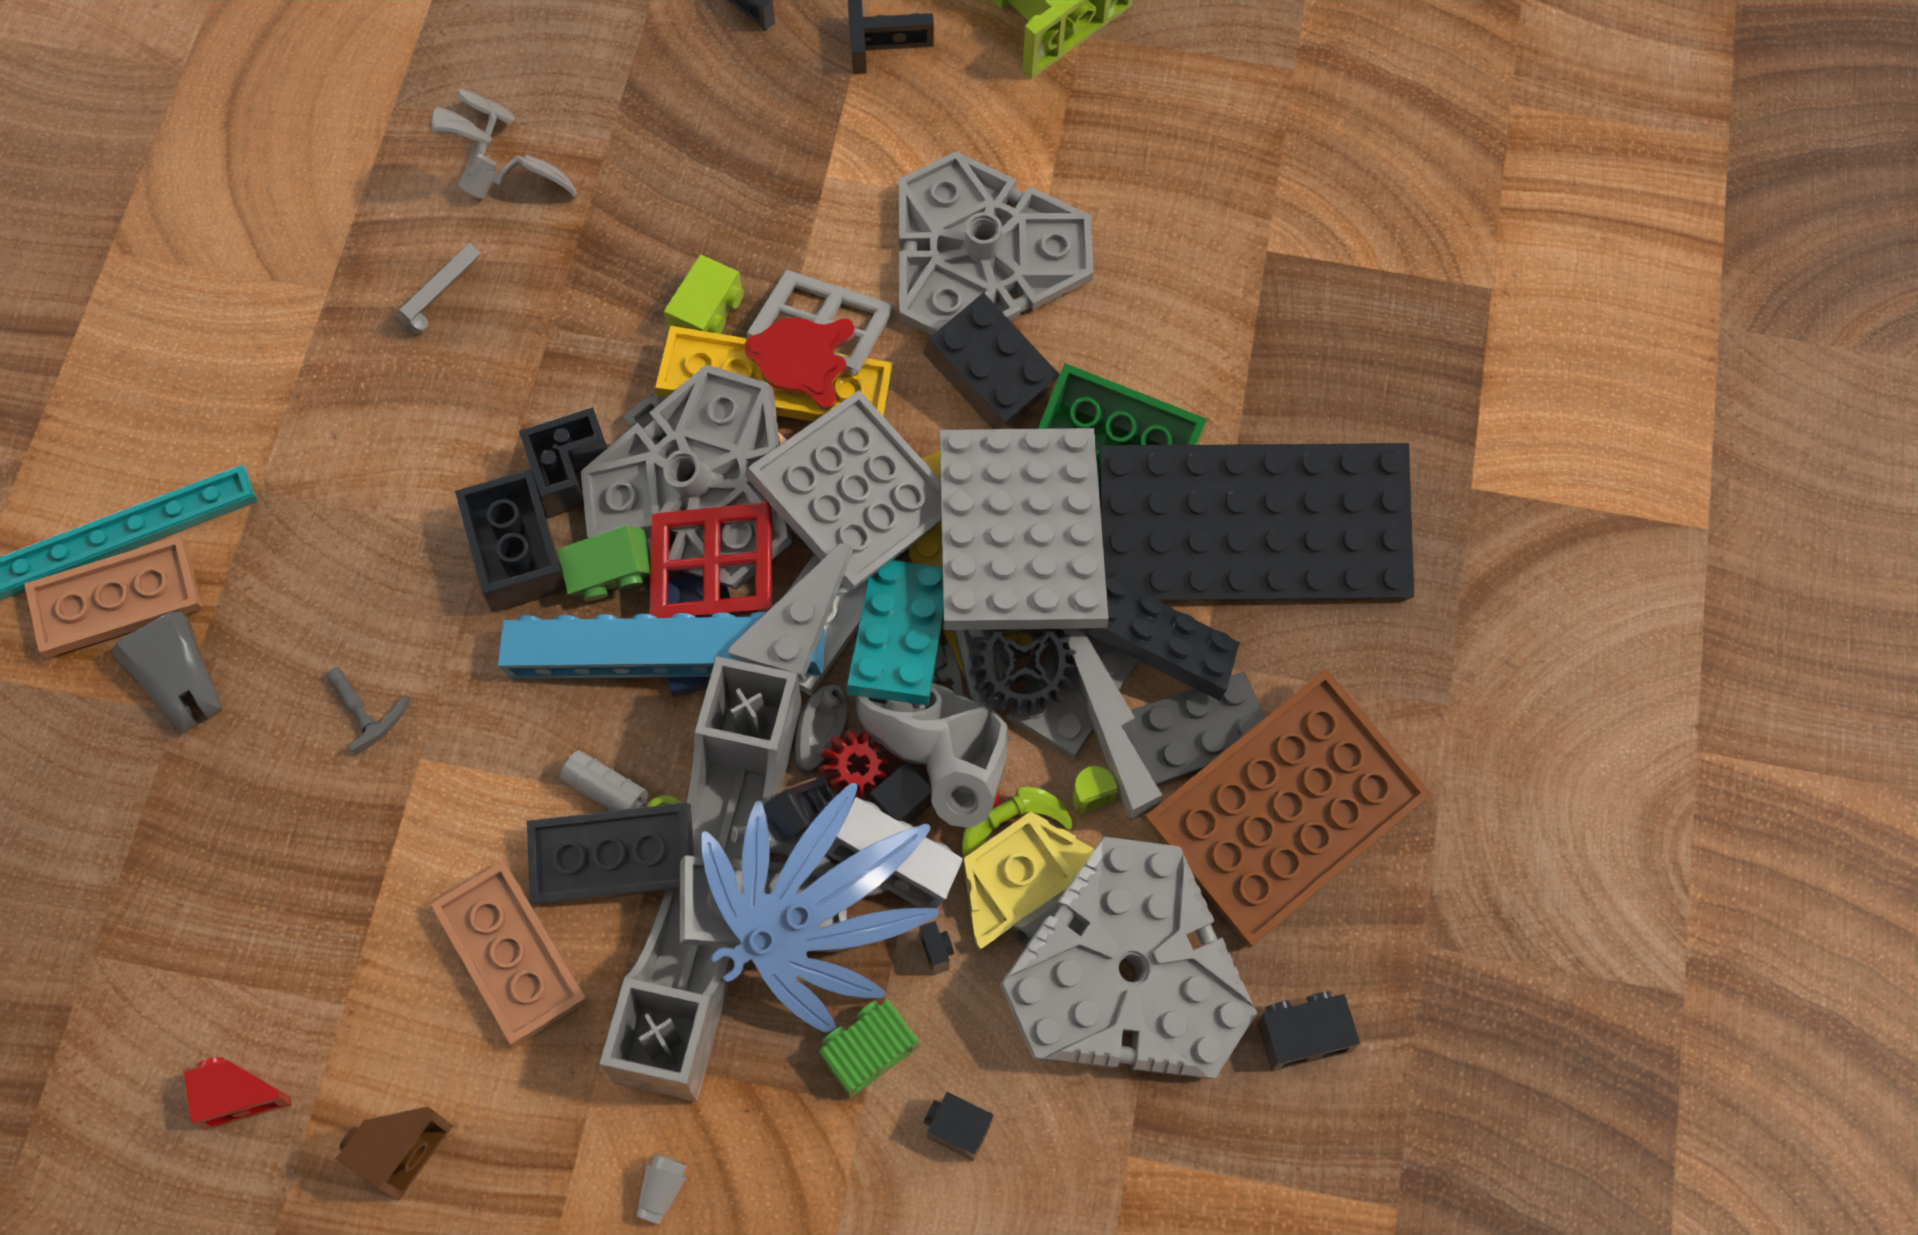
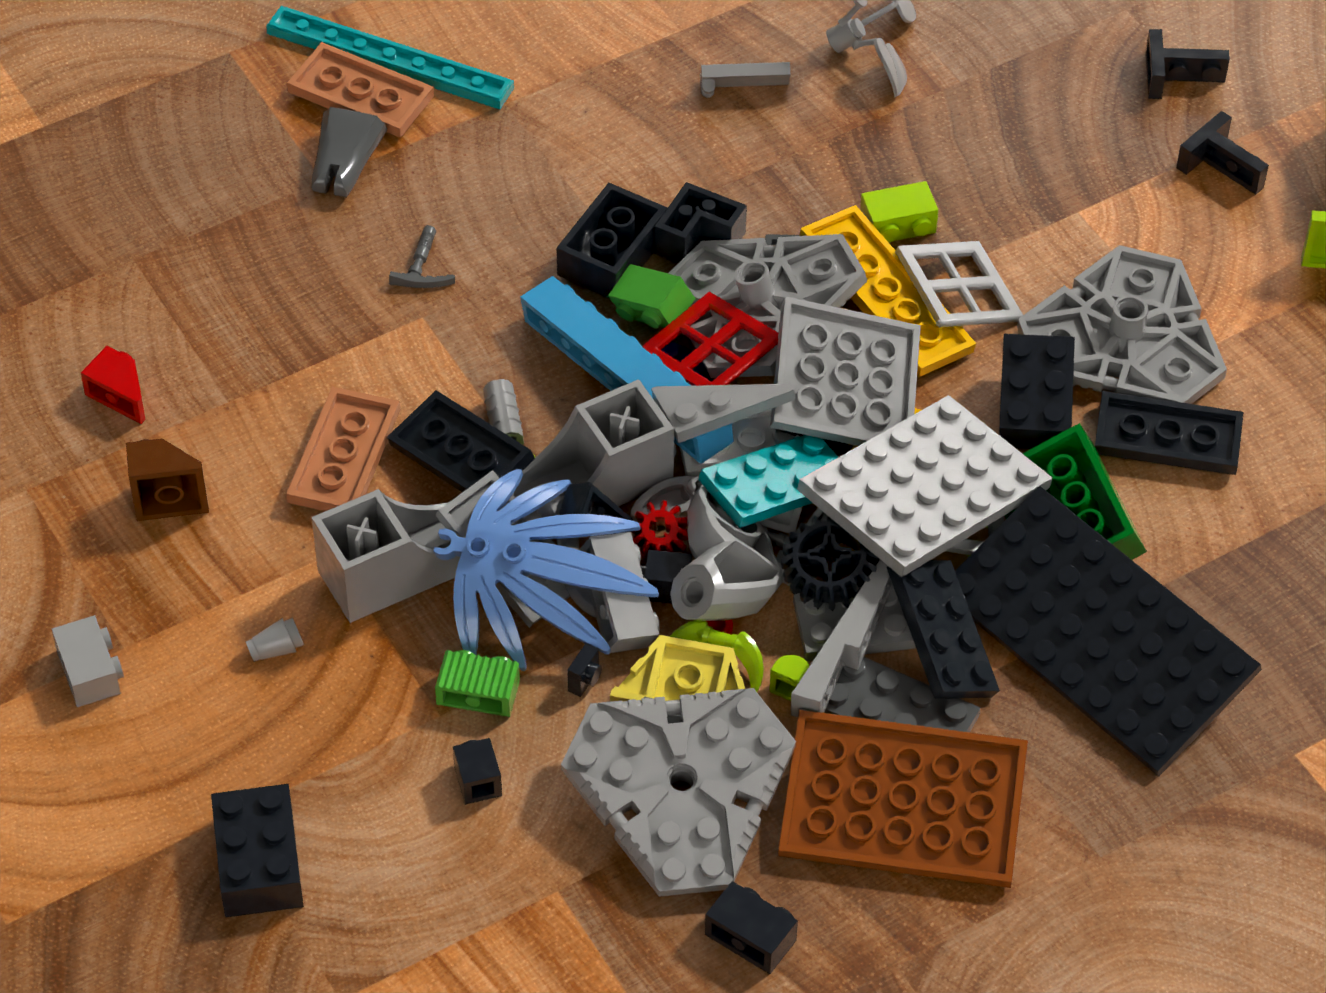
camera: 50 degrees right, 15 degrees down
red tile [744,317,855,410] -> none
none -> black plate [1094,391,1244,475]

